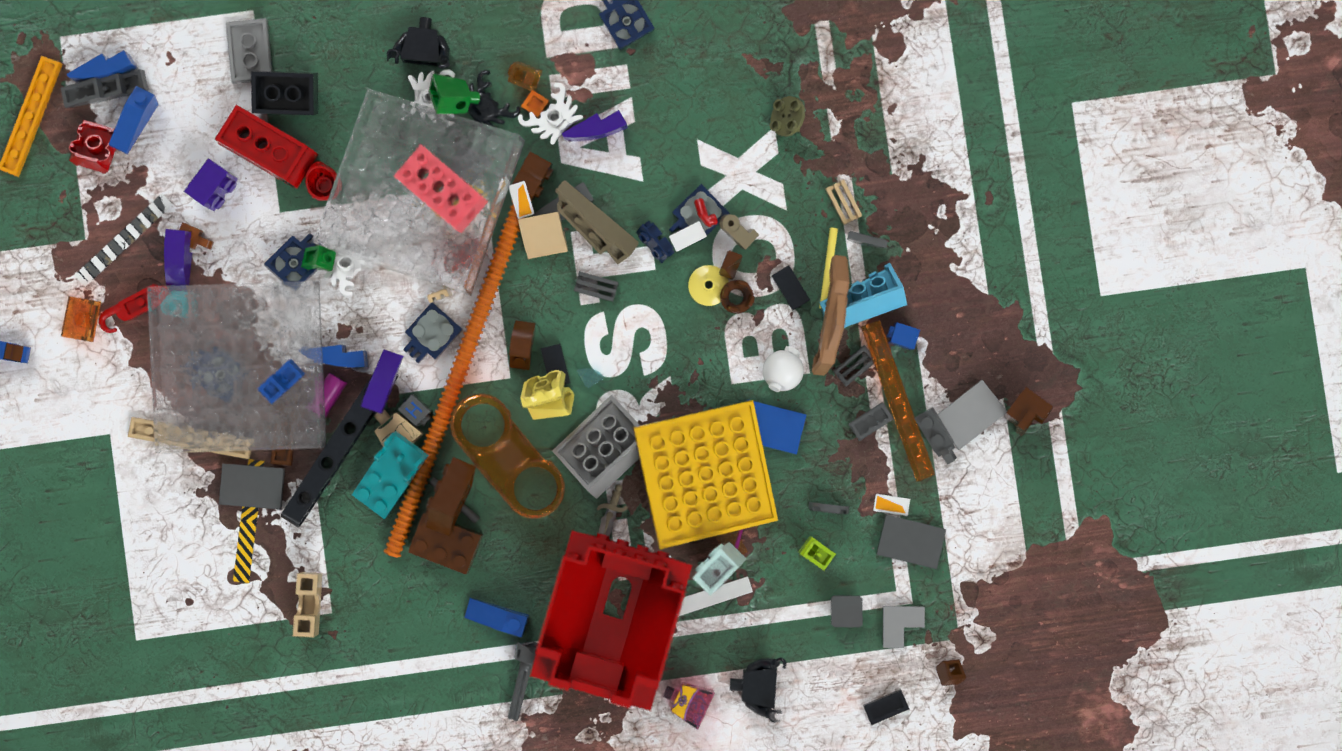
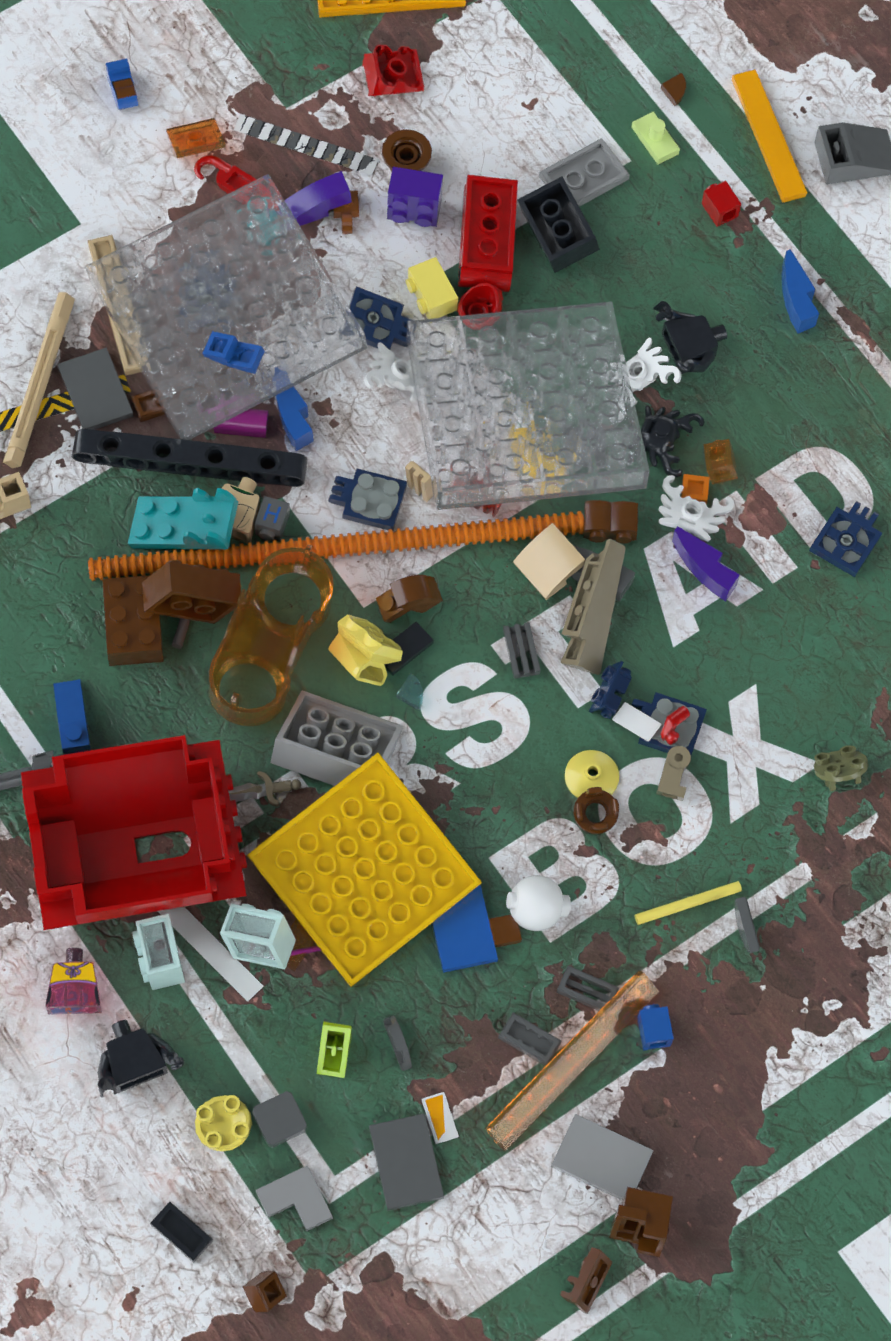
camera: 55 degrees right, 20 degrees down
dark grey slope [61,69,148,108] -> none
blue slope [67,50,138,82] -> none
blue slope [109,86,159,155] -> none
green bracket [301,245,336,271] -> none
dark purple slope [361,349,404,414] -> none
coral brick [394,145,488,233] -> none
green torso [428,74,480,114] -> none
sticker [508,181,534,219] -> none
reddish brown slope [719,250,743,280] -> none
black tile [771,265,810,311] -> none
medium nougat helmet [811,255,850,376] -> none
medium azure wedge [820,263,907,328] -> none
tan tile [825,179,862,226] -> none
dark grey hinge [914,407,957,465] -> none
none -> tan piece [3,292,75,468]
none -> light aqua piece [132,913,185,990]
none -> light yellow dish [195,1095,252,1152]
none -> reddish brown piece [382,129,432,173]
none -> light yellow brick [405,257,458,321]
none -> reddish brown tile [489,914,522,948]
none -> reddish brown plate [560,1247,613,1314]

